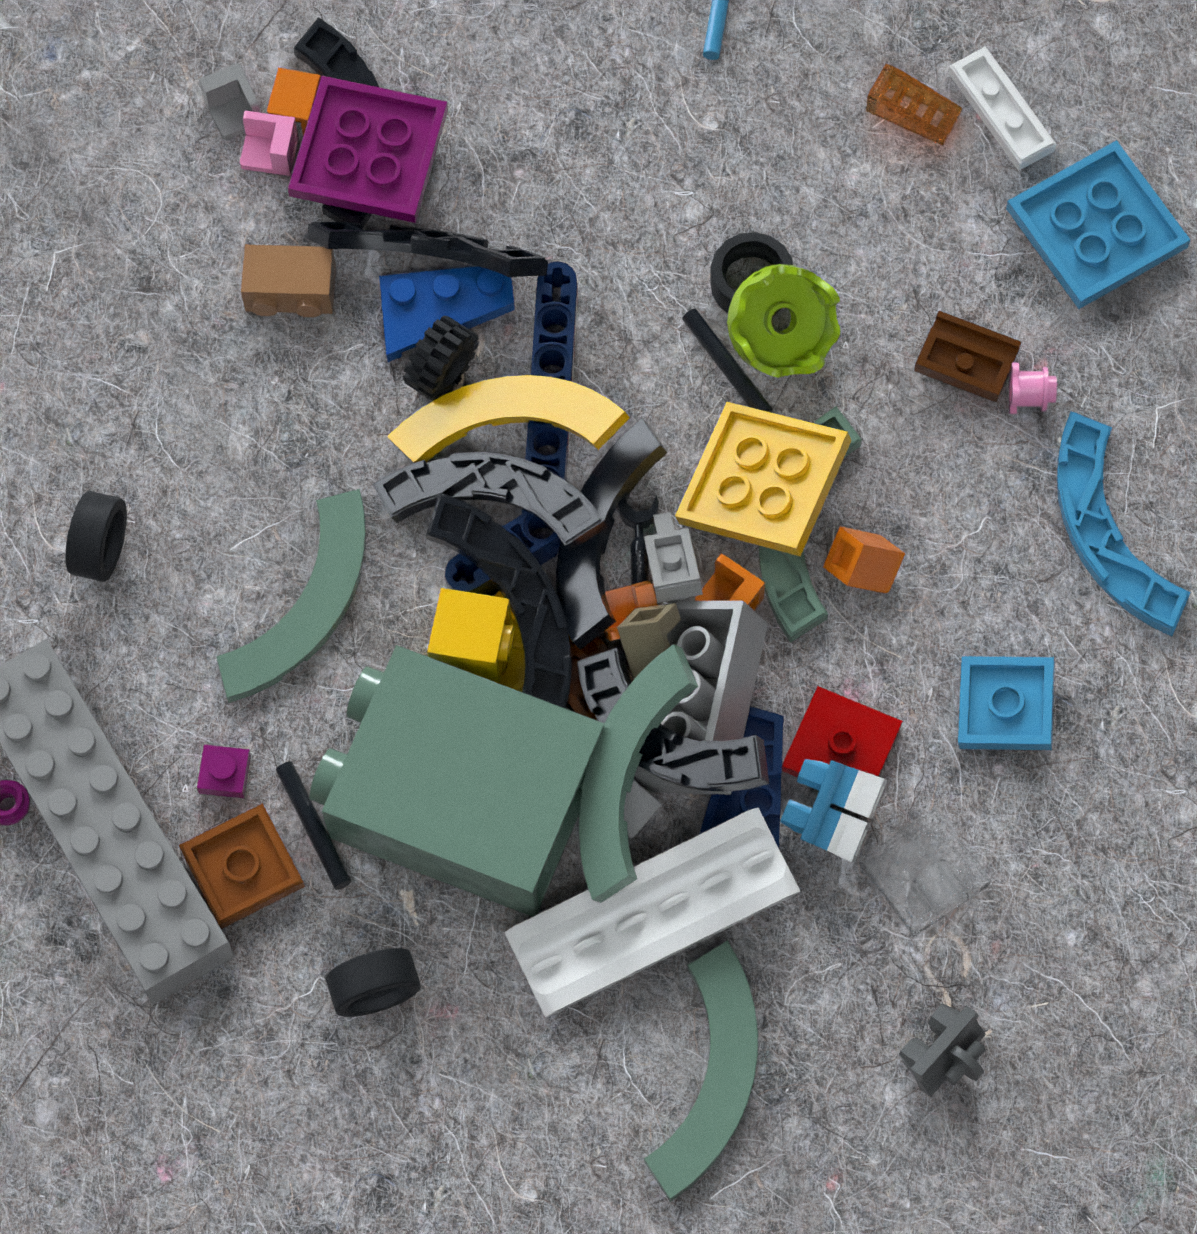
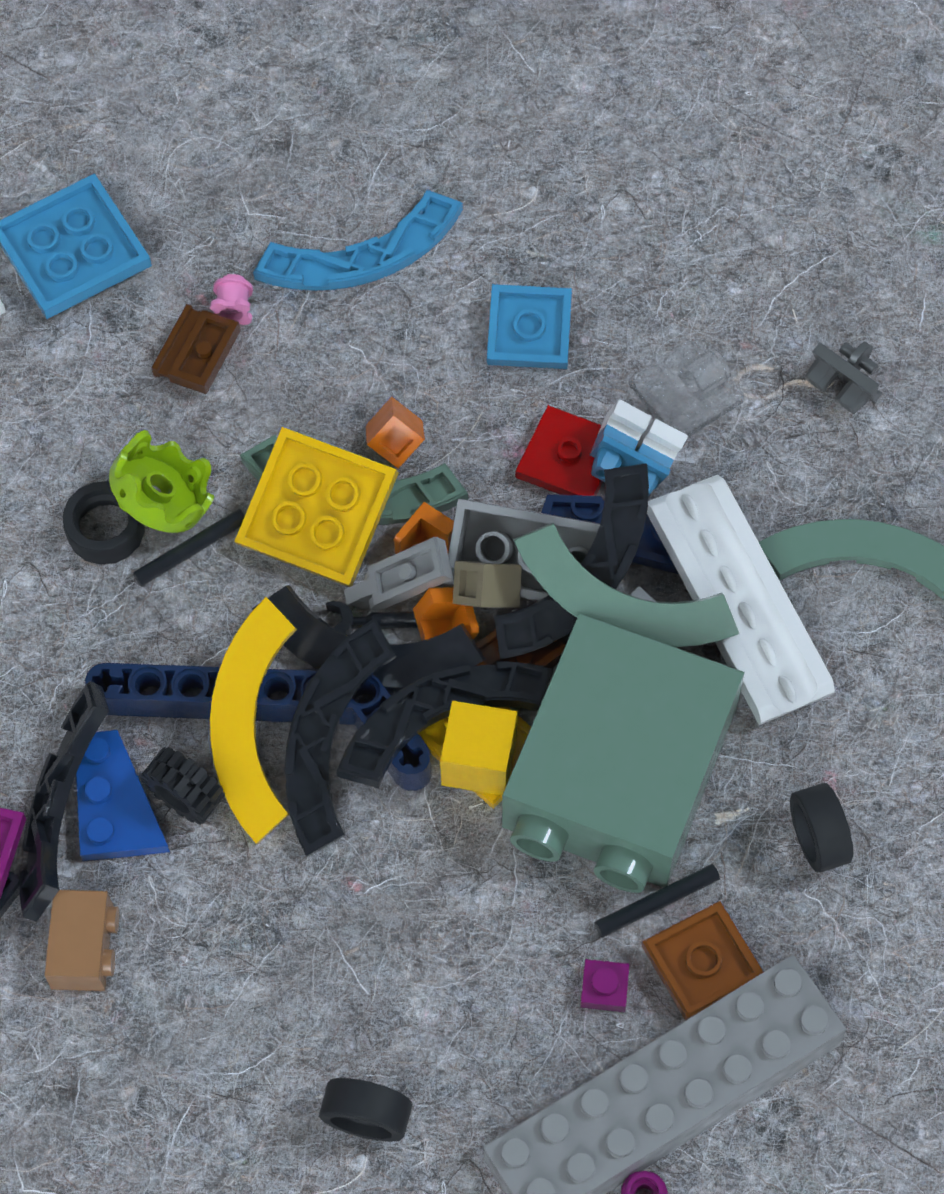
camera: 90 degrees left, 5 degrees down
sand green tile [216,489,366,703] -> none

